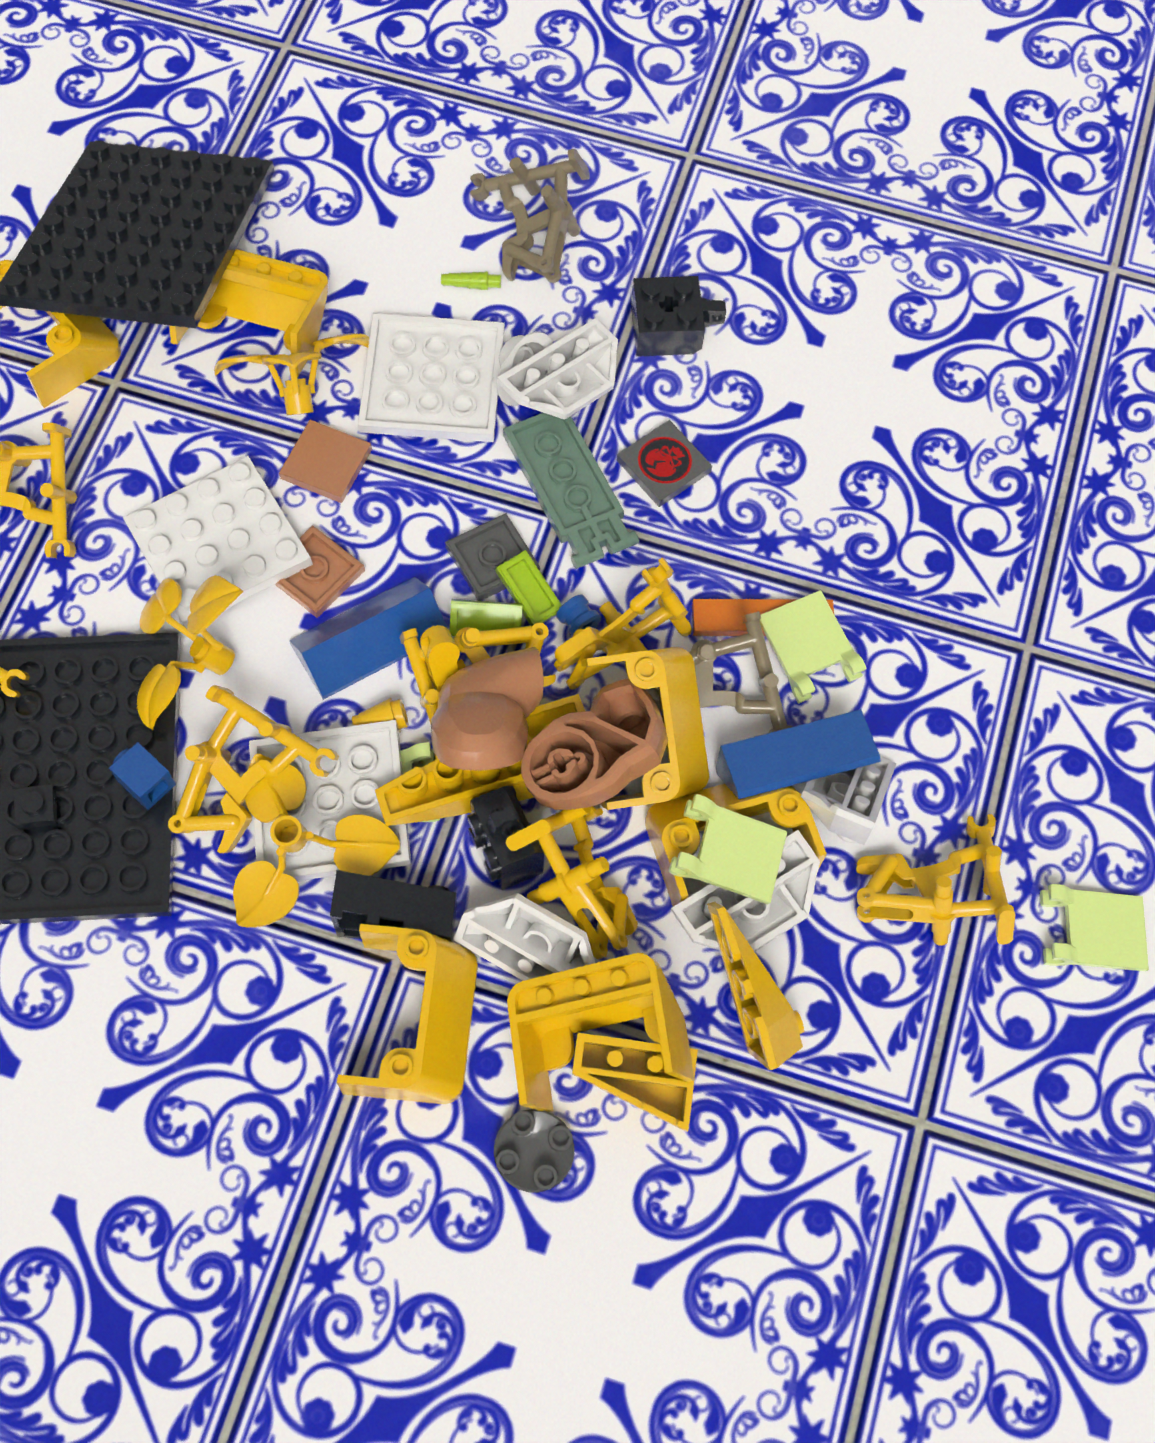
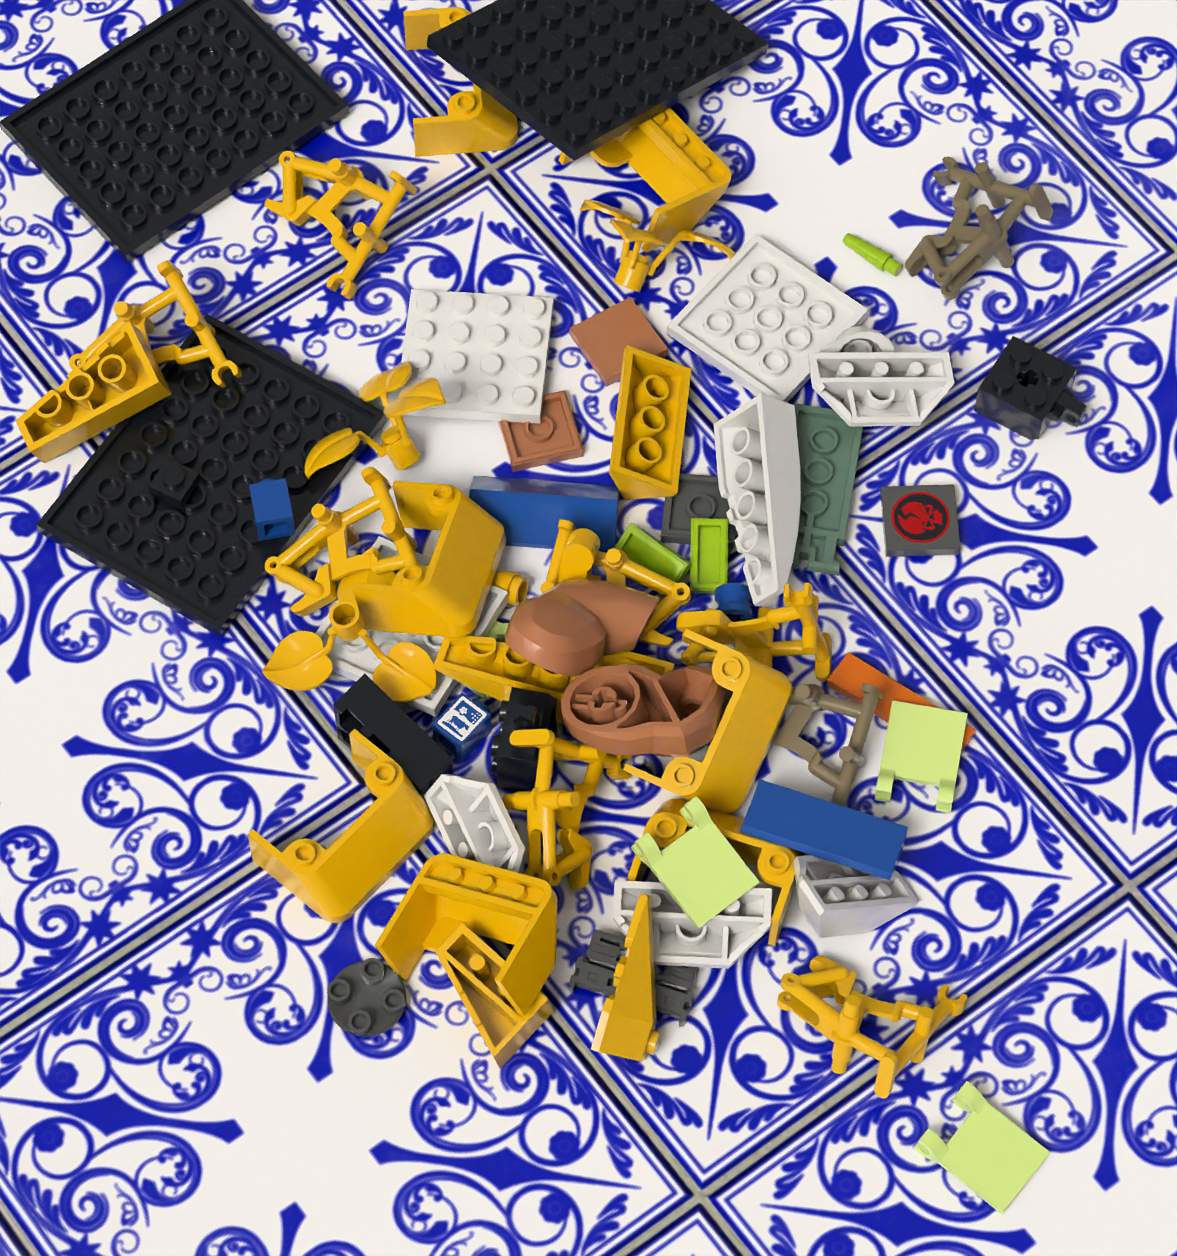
camera: 40 degrees right, 5 degrees down
none -> yellow windscreen [353,481,506,637]
none -> blue brick [432,693,492,763]
none -> dark grey piece [569,929,699,1027]
none -> yellow slope [609,345,691,500]
none -> white wedge [714,393,801,607]

